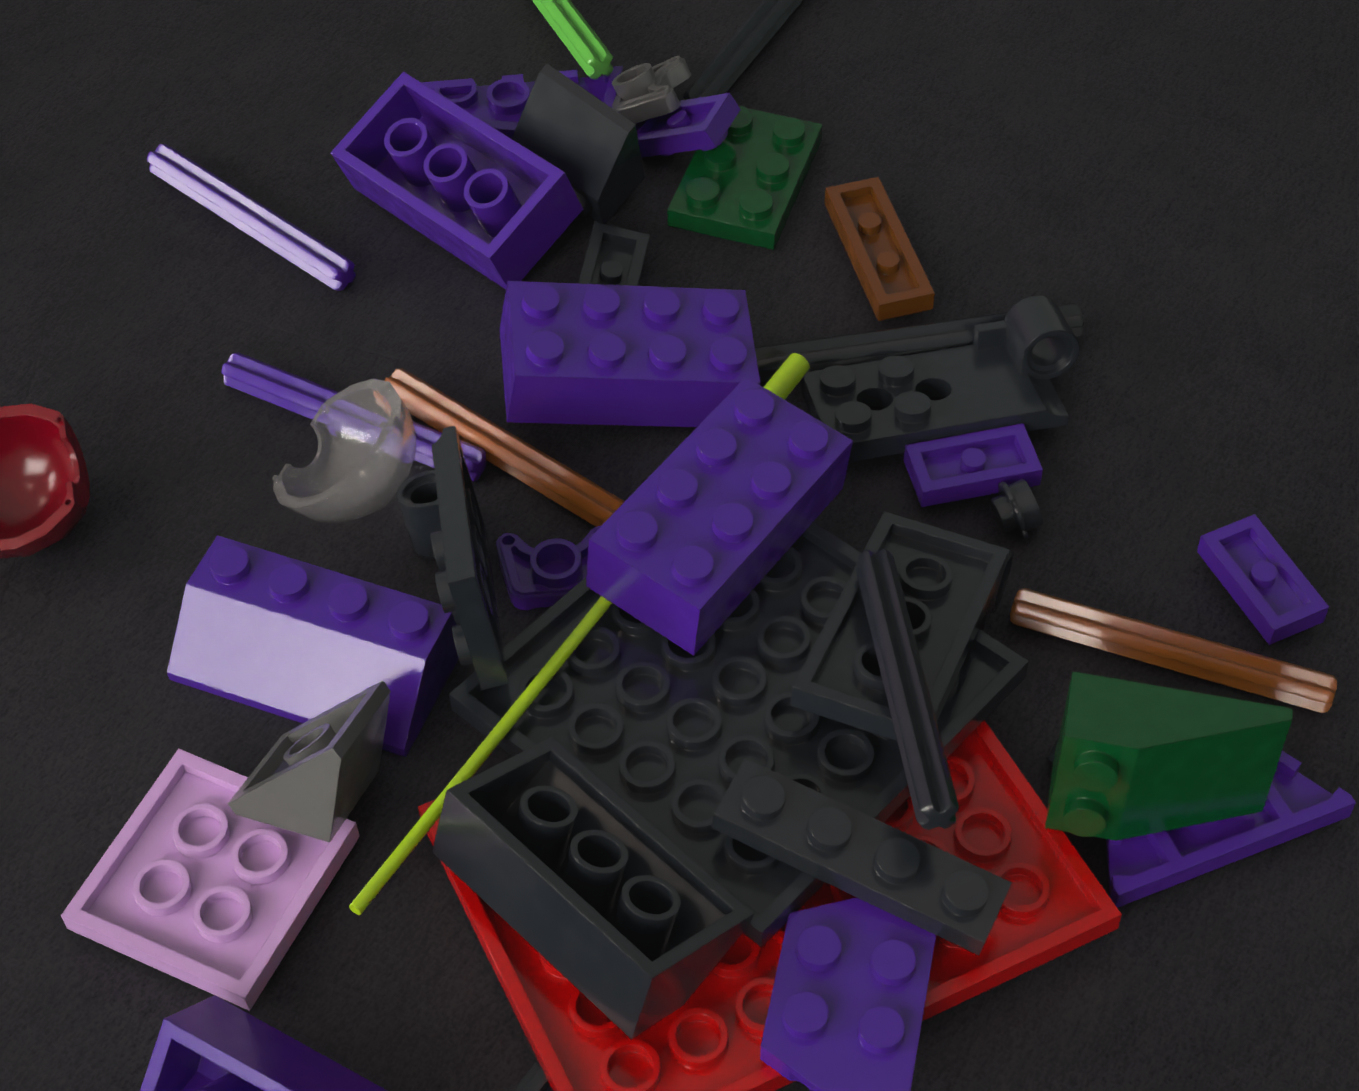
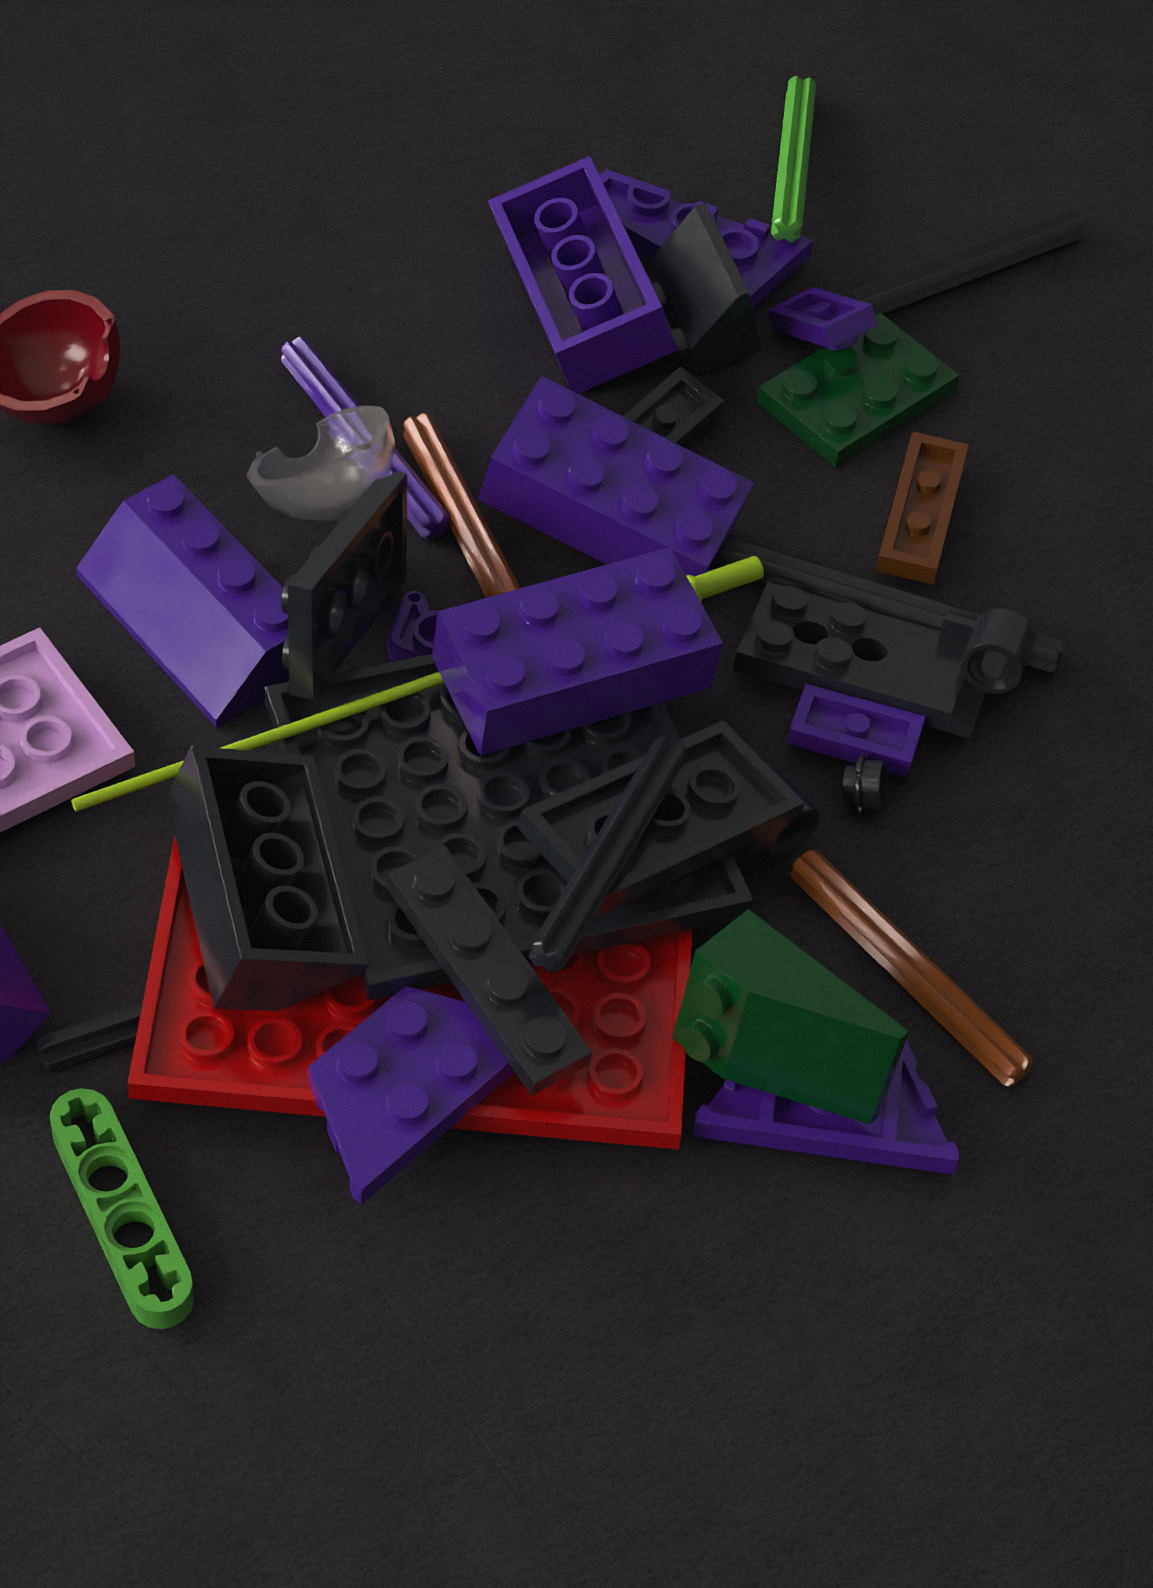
camera: 25 degrees right, 0 degrees up
axle [147,144,356,291] -> none
dark grey slope [228,680,391,843] -> none
flat silver piece [612,56,691,124] -> none
dark purple plate [1197,514,1329,645] -> none

